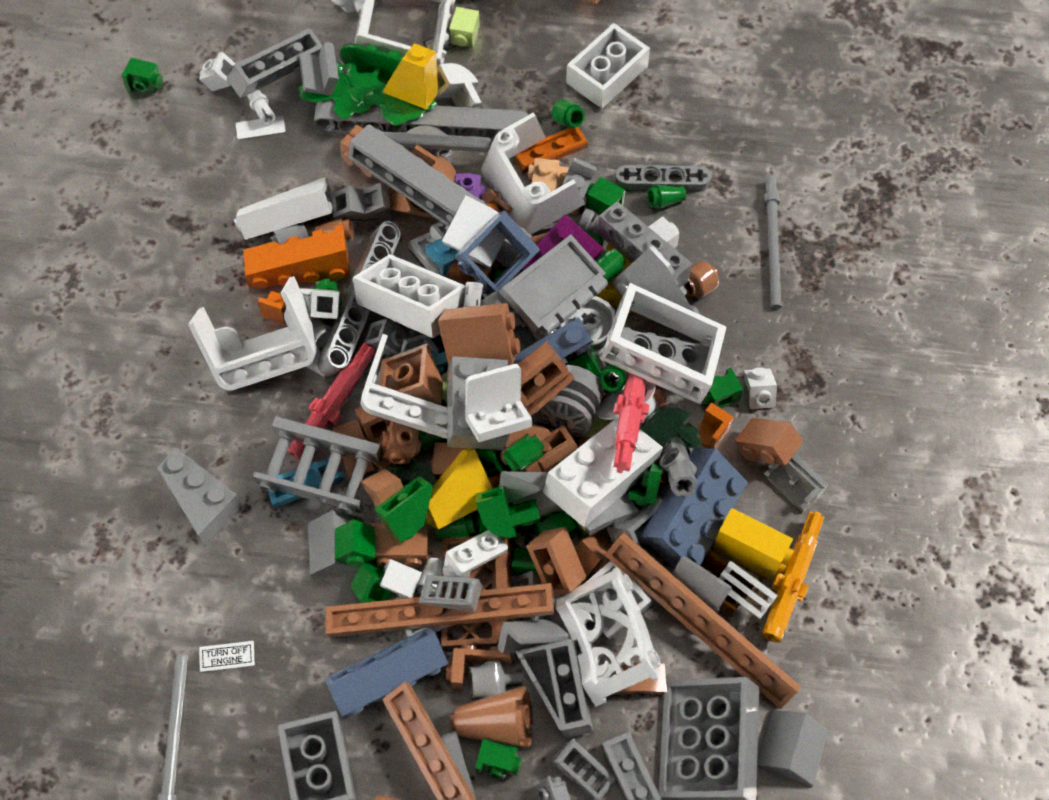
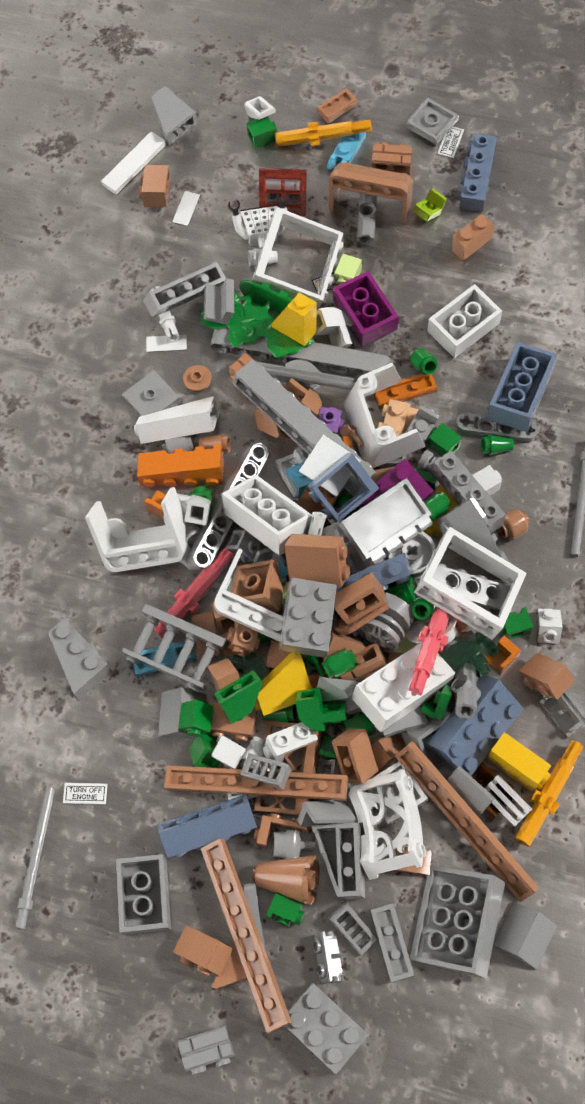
camera: 15 degrees right, 5 degrees up
green brick [121,58,163,94] -> none
white brick [199,52,236,91] -> none
light grey brick [331,183,390,221] -> none
white bracket [465,364,532,442] -> none
none -> light grey plate [122,370,180,416]
none -> nougat piece [183,365,212,392]
none -> white cone [248,248,278,268]
none -> magenta brick [333,271,399,347]
none -> clear green arm [475,632,499,656]
none -> sand blue brick [487,342,557,432]

